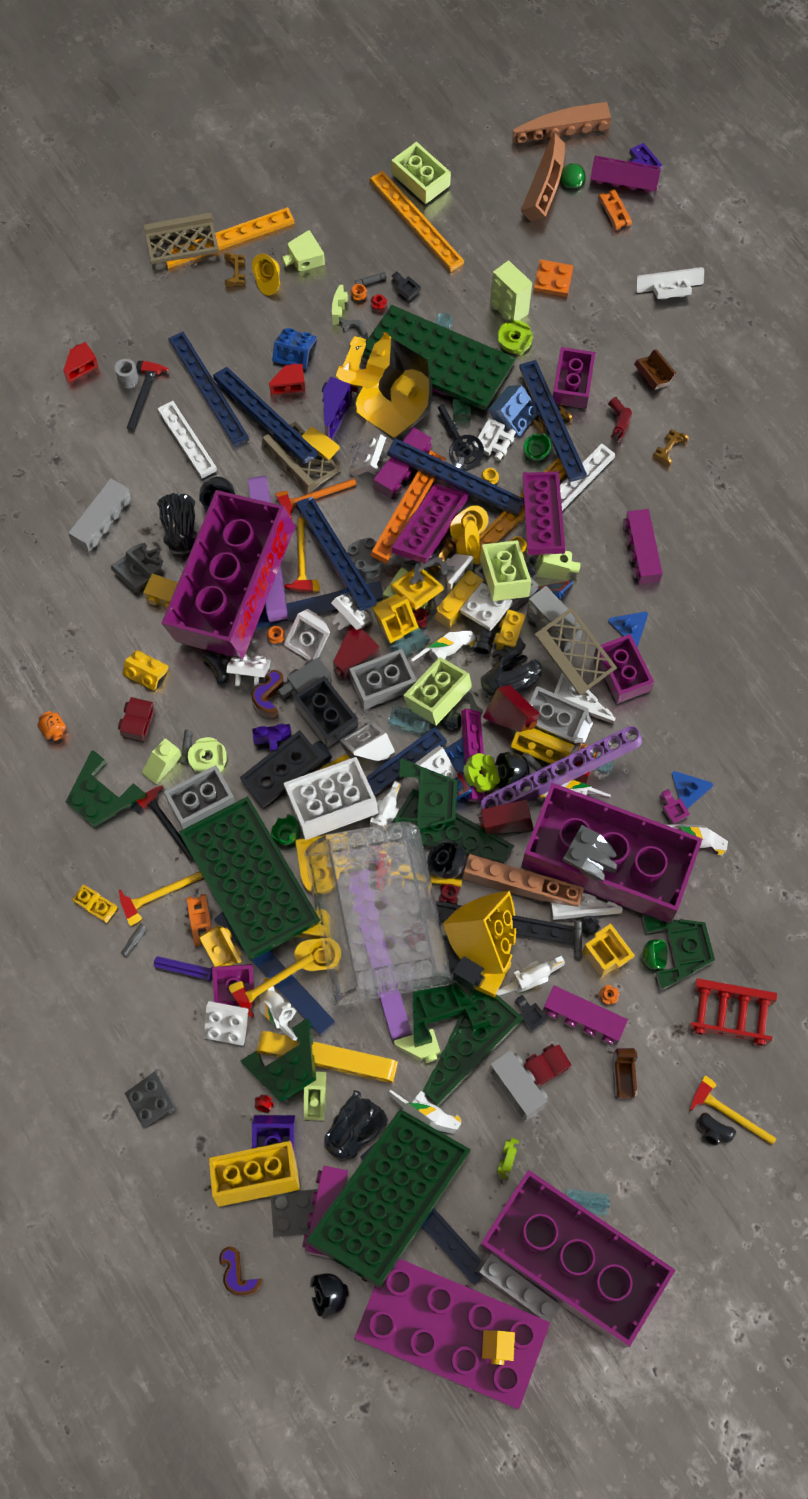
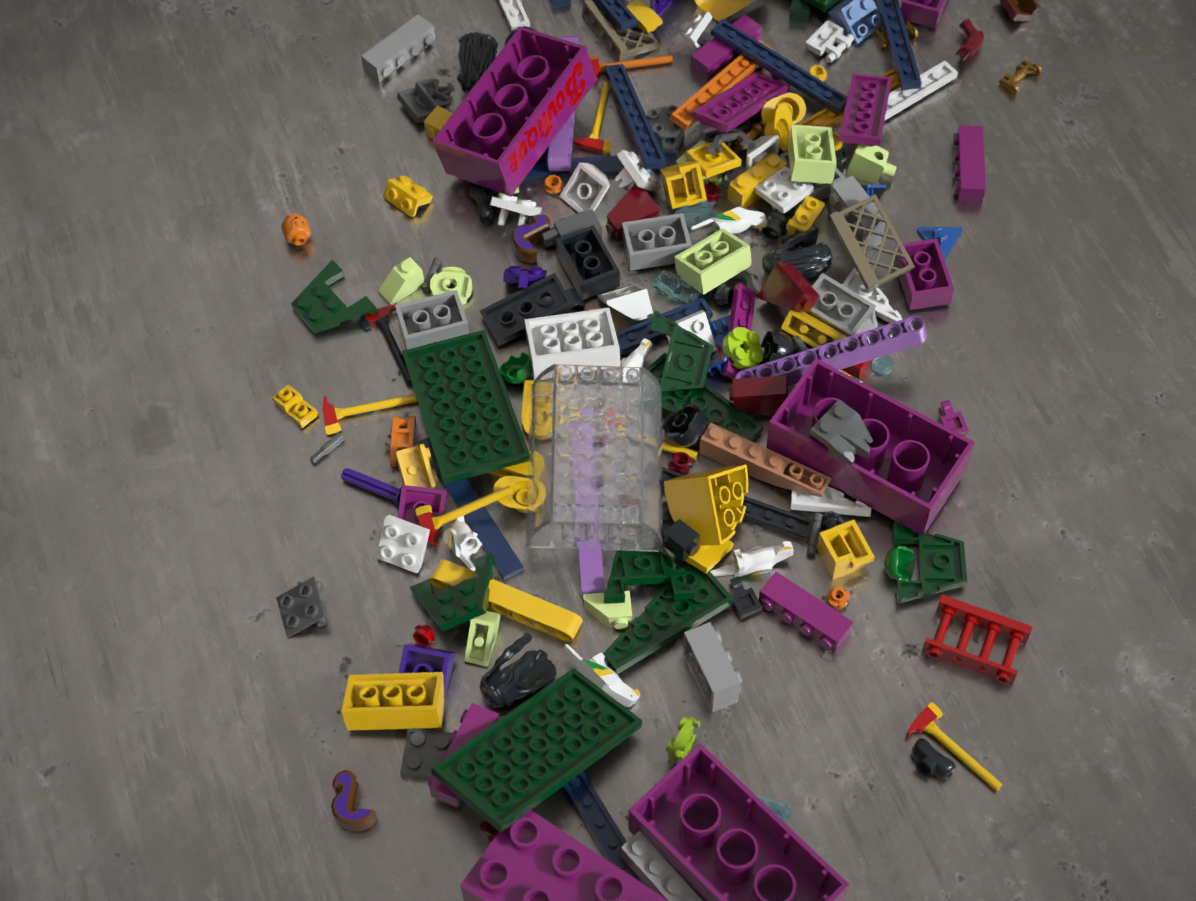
camera: 15 degrees right, 10 degrees down
dark red brick [118,697,155,741] -> none
black cylinder [310,1273,349,1319] -> none
black dish [438,405,484,470] -> none
green hair [523,433,551,461] -> none
dark red brick [523,1044,572,1087] -> none
reddish brown animal [613,1048,638,1099] -> none
white animal [664,824,728,855] -> none
blue piece [672,771,713,809] -> none

